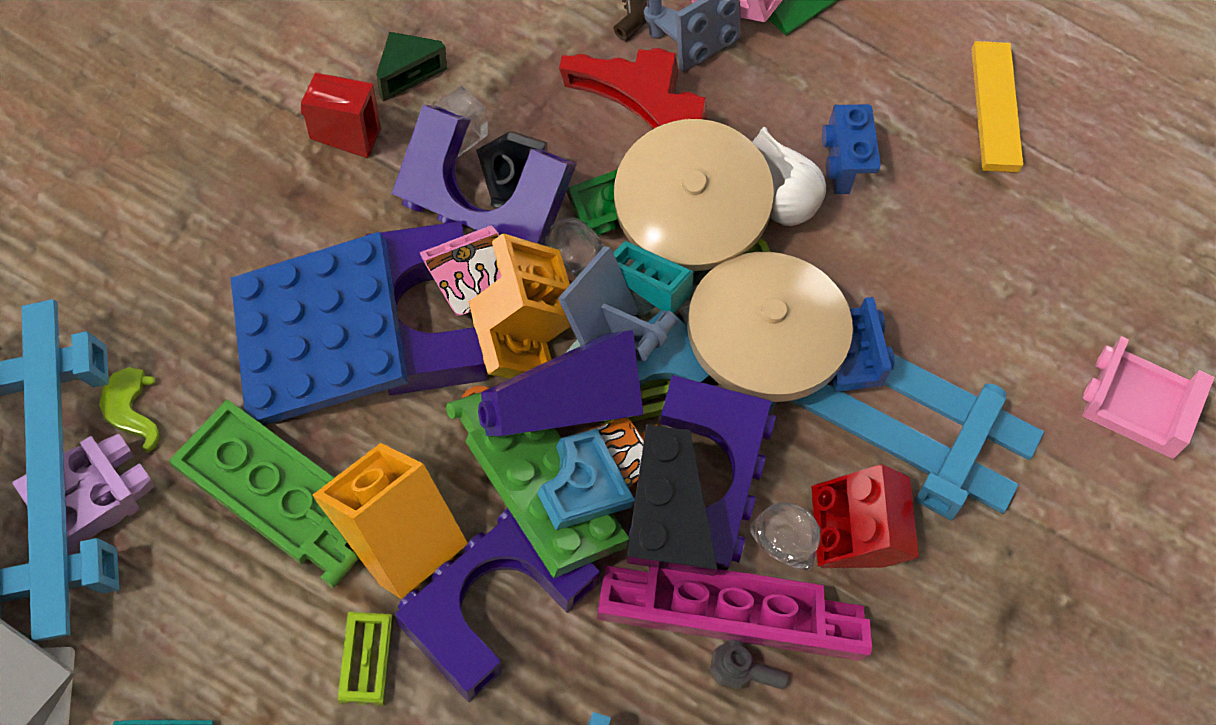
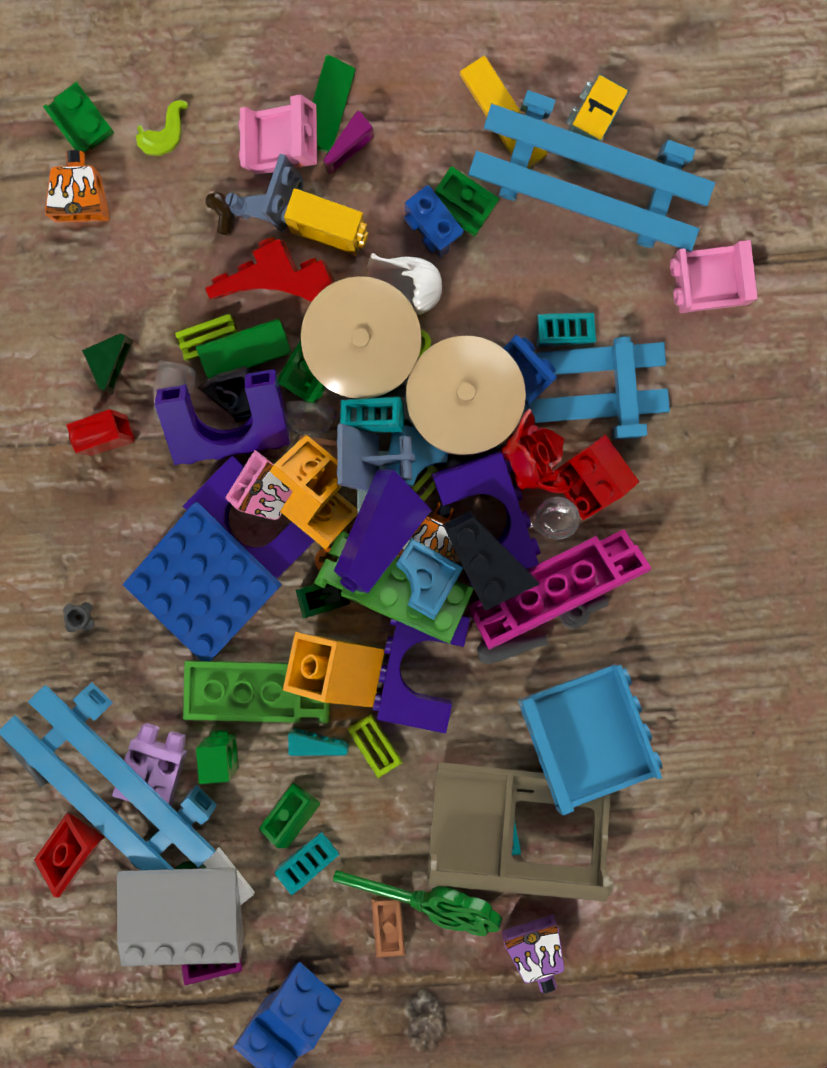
camera: 30 degrees left, 25 degrees up
lime piece [99,367,160,453] -> none
none -> dark grey plate [63,602,94,632]
none -> lime tile [175,314,237,362]
none -> green slope [196,318,291,379]
none -> green brick [196,730,239,784]
none -> green slope [259,783,321,849]
none -> yellow window [284,188,369,256]
none -> teal slope [288,728,349,756]
none -> dark green slope [295,583,350,619]
none -> magenta slope [323,110,374,174]
none -> green plate [435,166,500,237]
none -> dark azure fence [468,90,716,252]
none -> dark grey piece [477,634,548,664]
none -> red brick [502,409,570,493]
none -> teal slope [535,313,596,347]
none -> yellow brick [566,73,630,142]

